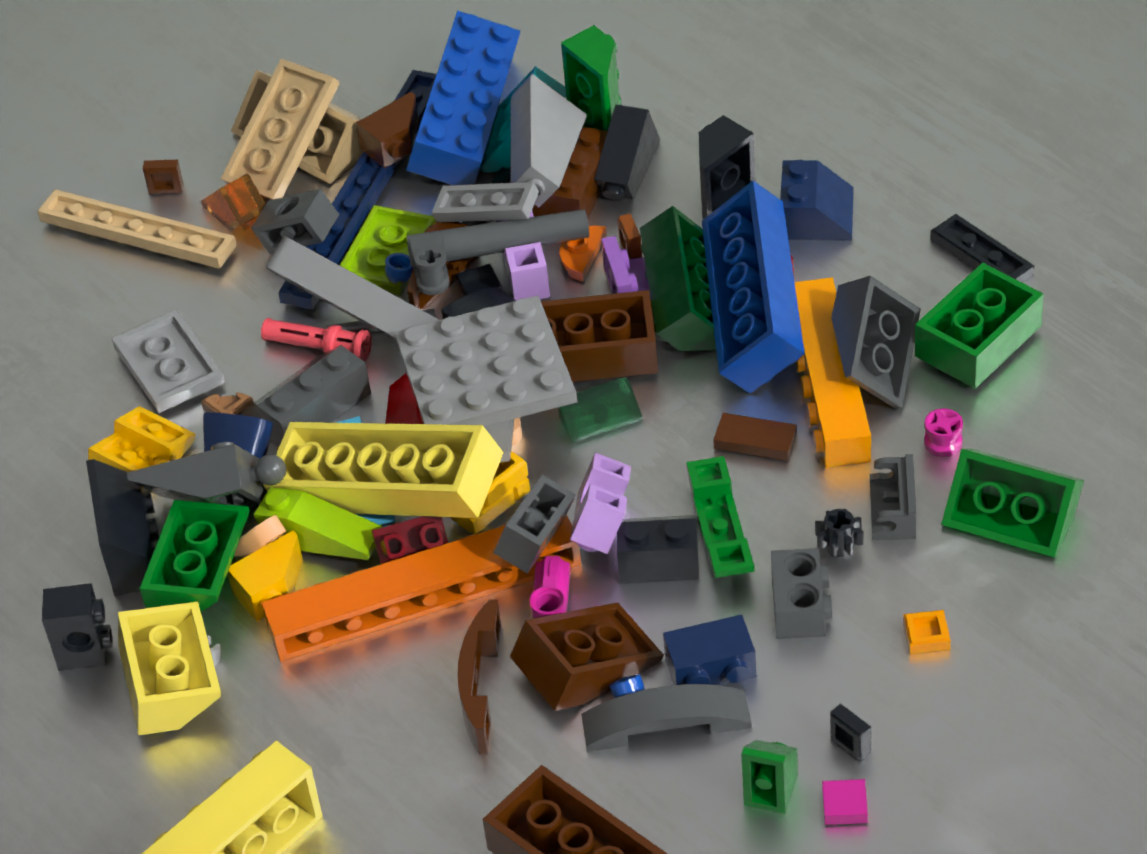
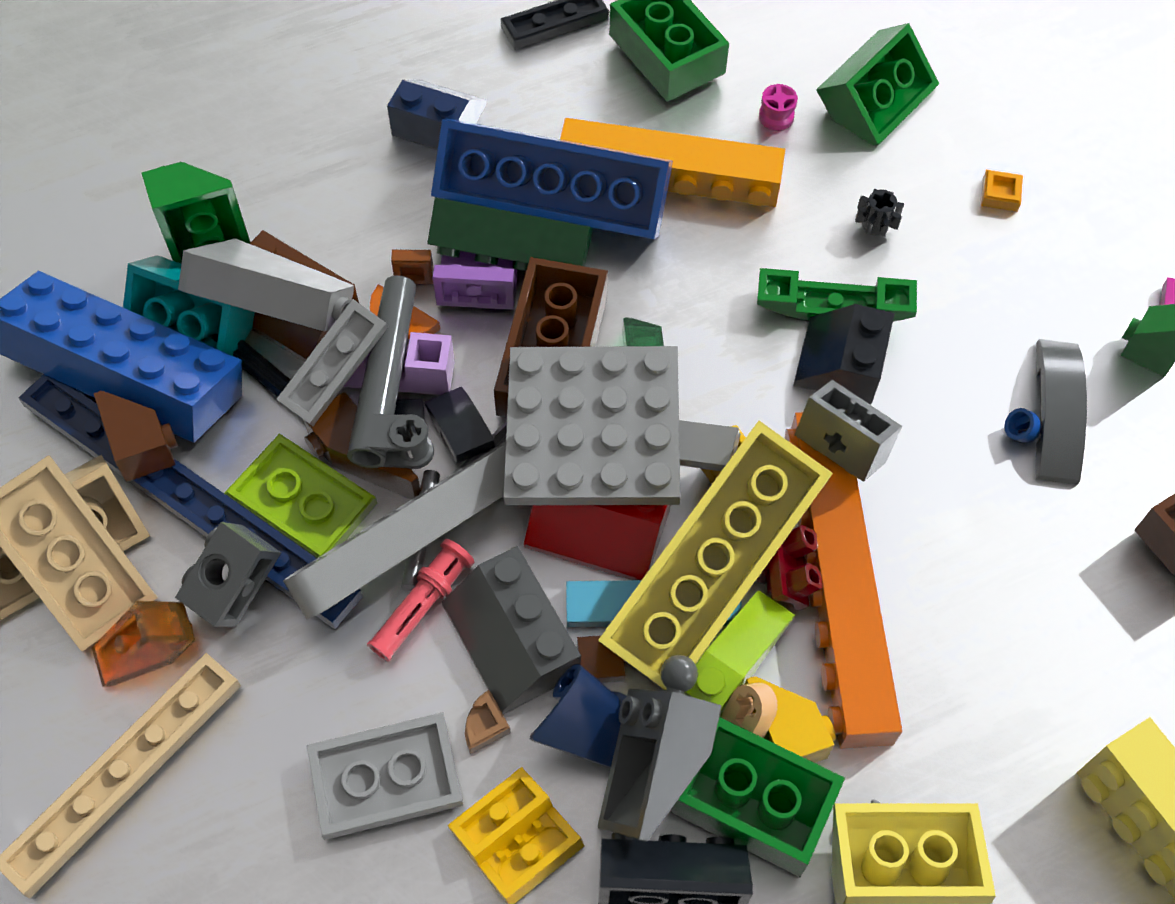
camera: 80 degrees left, 15 degrees up
reddish brown tile [143,159,184,194] -> none
blue hinge [385,253,413,284] -> none
reddish brown slope [457,599,501,754] -> none
reddish brown slope [510,602,664,711] -> none
dark pink piece [529,556,571,619] -> none
lavender arch [570,453,631,554] -> none
black slope [594,104,660,200] -> none
dark blue brick [663,614,757,685] -> none
black slope [699,115,756,219] -> none
reddish brown tile [713,413,797,461] -> none
dark grey brick [771,548,832,639] -> none
black tile [830,703,871,761] -> none
dark grey slope [831,276,921,409] -> none
dark grey hinge [870,454,916,540] -> none

